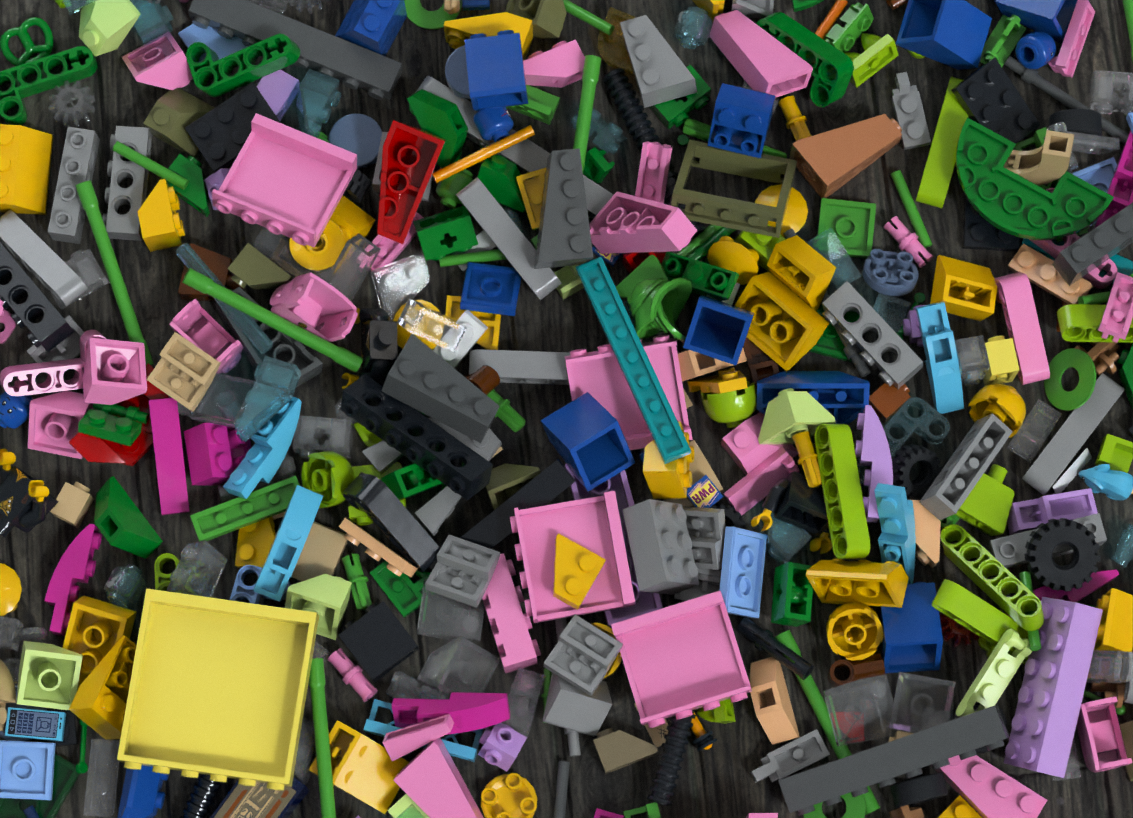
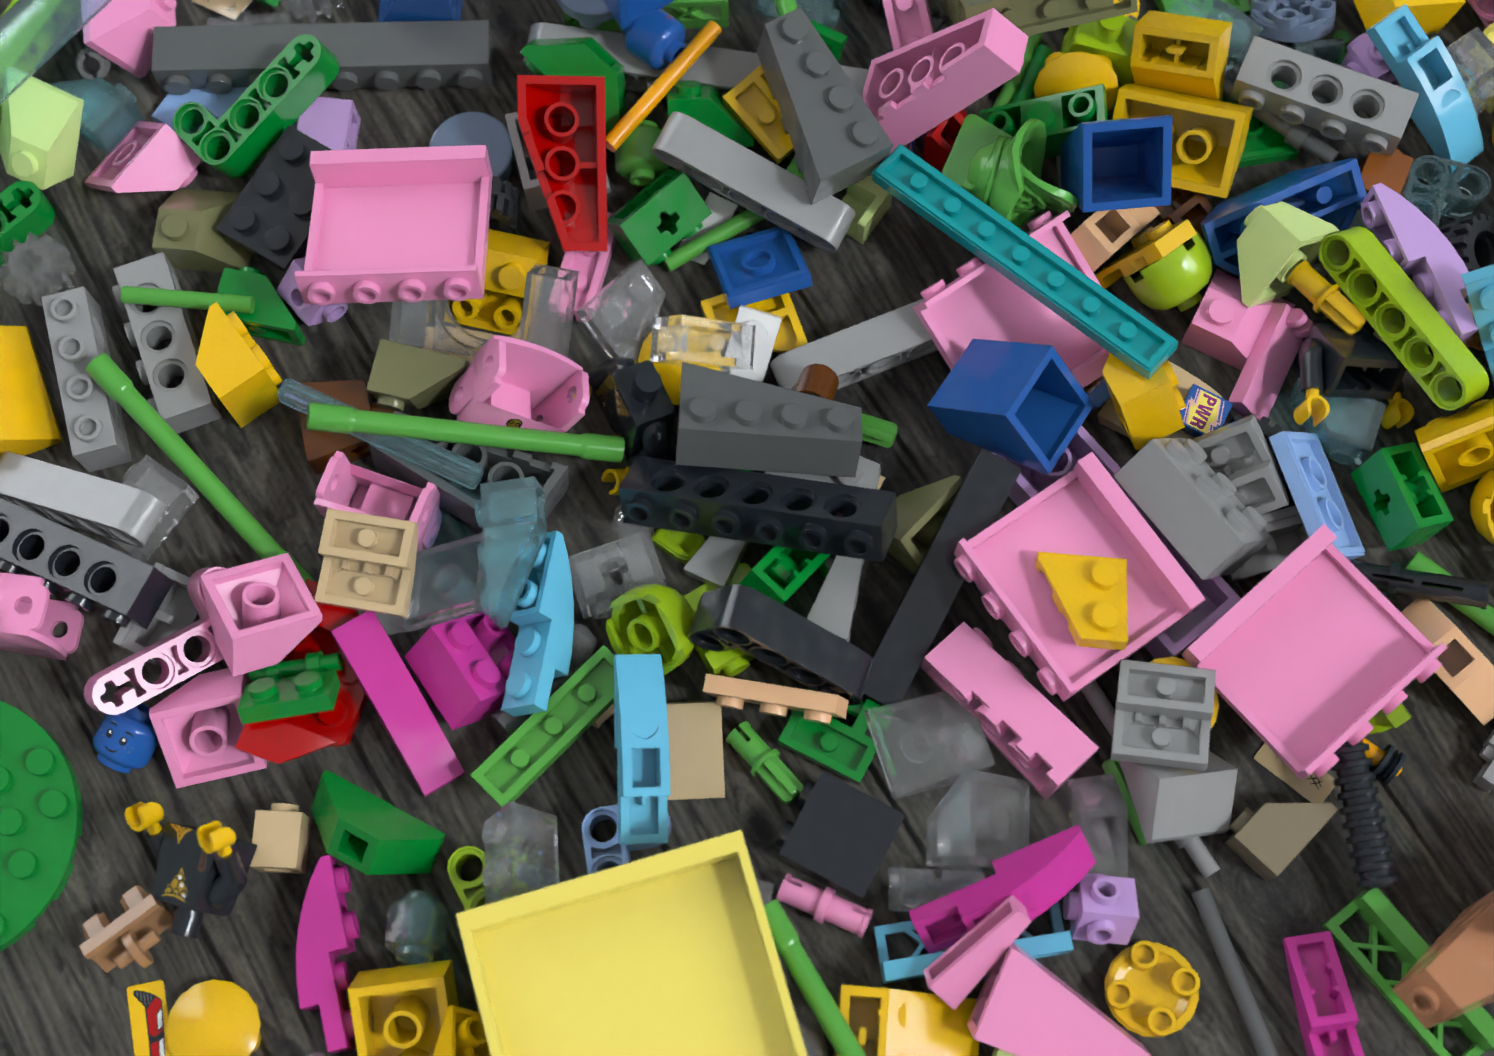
camera: 25 degrees left, 5 degrees down
yellow wing [235,517,276,568] -> none
yellowish green slope [285,574,352,640] -> none
yellow dish [289,219,345,270] -> none
clear light blue slope [296,69,341,138] -> none
light grey slope [425,535,500,608] -> none

